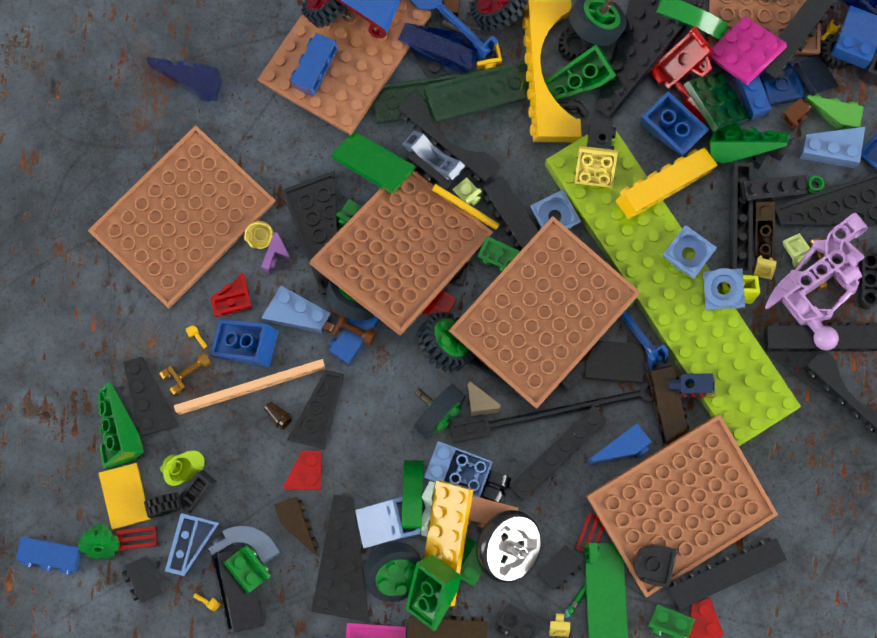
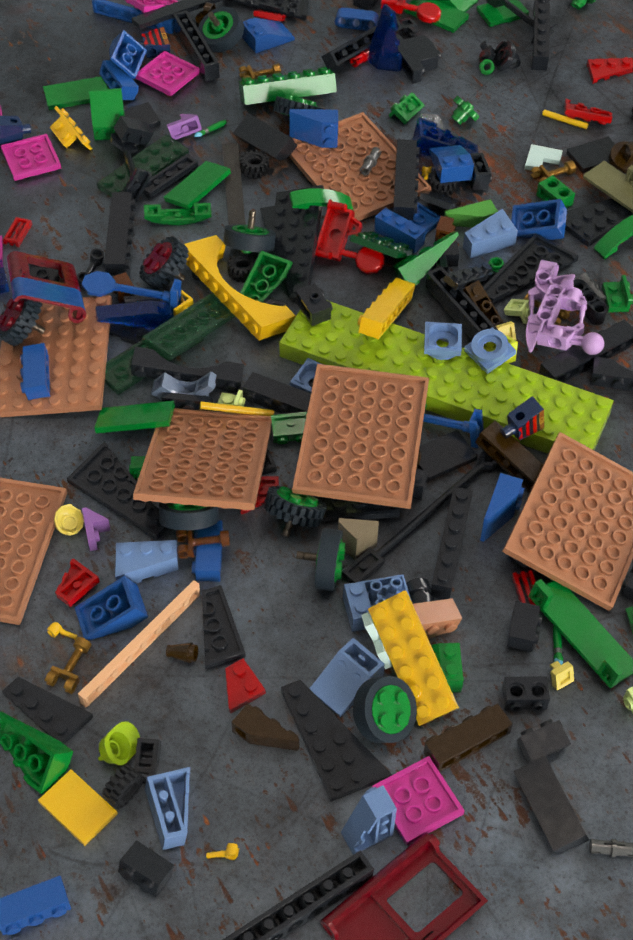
camera: 35 degrees left, 25 degrees down
green plant [78,524,119,560] -> none
red tile [116,526,158,551] -> none
sand blue arch [209,526,281,563] -> none
black brick [211,549,263,634] -> none
green bracket [223,545,271,594] -> none
green slope [402,460,423,529] -> none
green slope [405,554,461,631] -> none
wheel [476,510,541,583] -> none
light yellow tile [574,146,618,188] -> none
black tile [633,544,677,588] -> none
blue slope [640,91,709,156] -> none
dark pink plate [708,16,787,85] -> none

